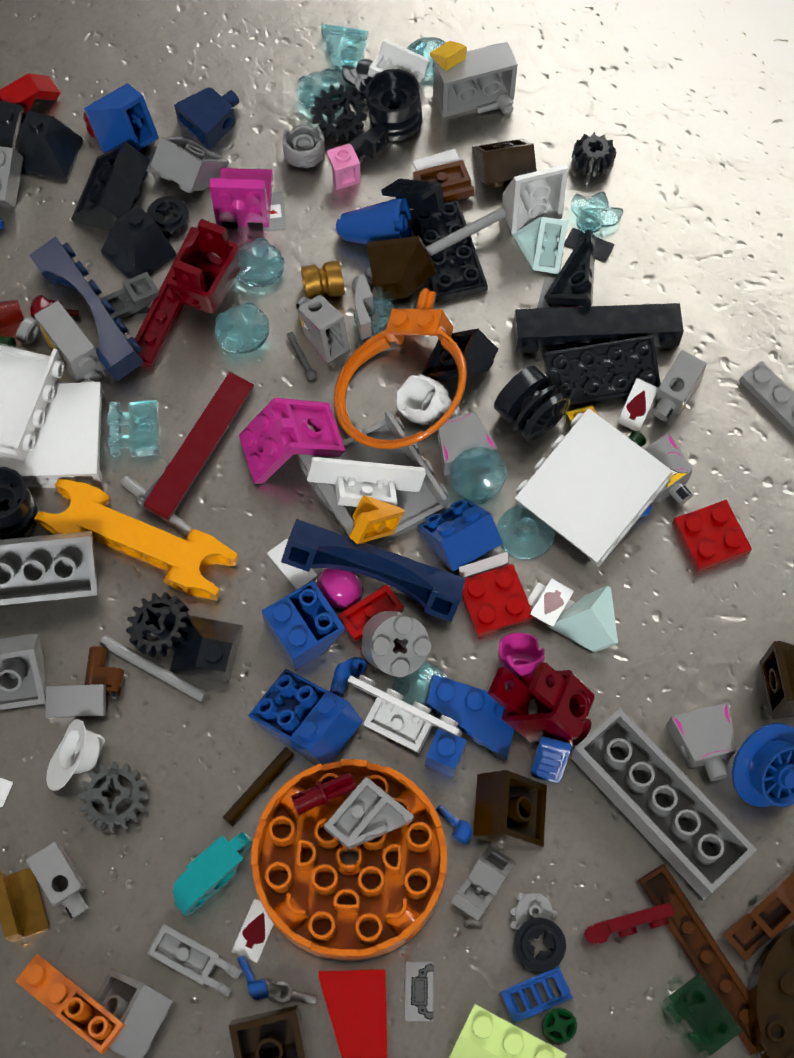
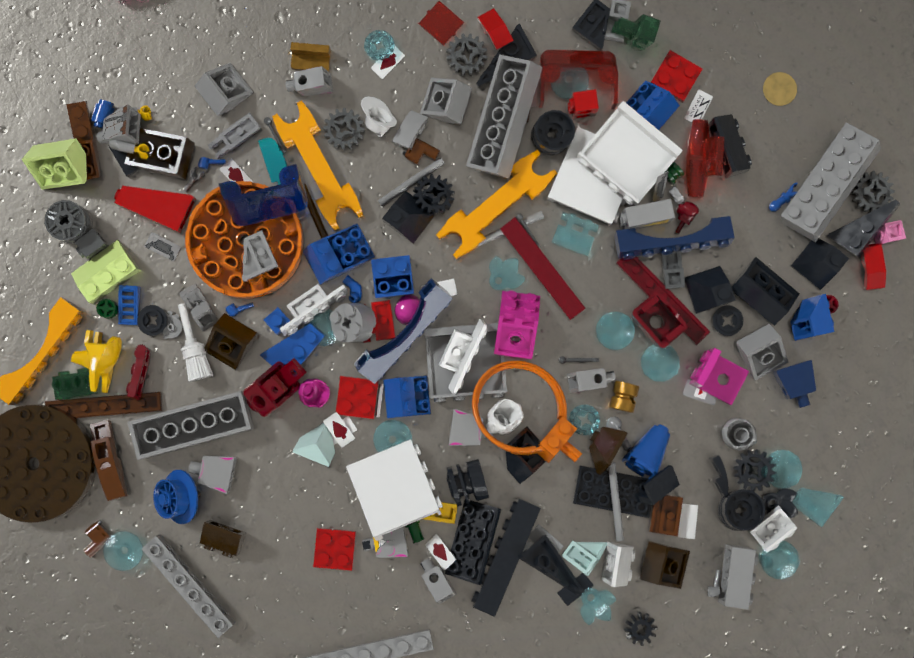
camera: 115 degrees right, 20 degrees up
orange slope [15,953,126,1055] -> none
dark red axle [291,773,356,815] -> none
bright pink bracket [327,144,361,190] -> none
light orange slope [349,496,405,544] -> none
light grey slope [355,274,373,339] -> none
yellow slope [429,40,467,72] -> none
clear light blue dish [449,447,508,504] -> none
blue slope [531,736,572,783] -> none
none -> yellow piece [71,330,122,393]
none -> white piece [178,303,214,382]
none -> clear blue windscreen [219,164,308,226]
none -> dark grey hinge [264,117,287,153]
none -> light orange piece [272,100,364,231]
none -> clear light blue plate [489,256,525,290]

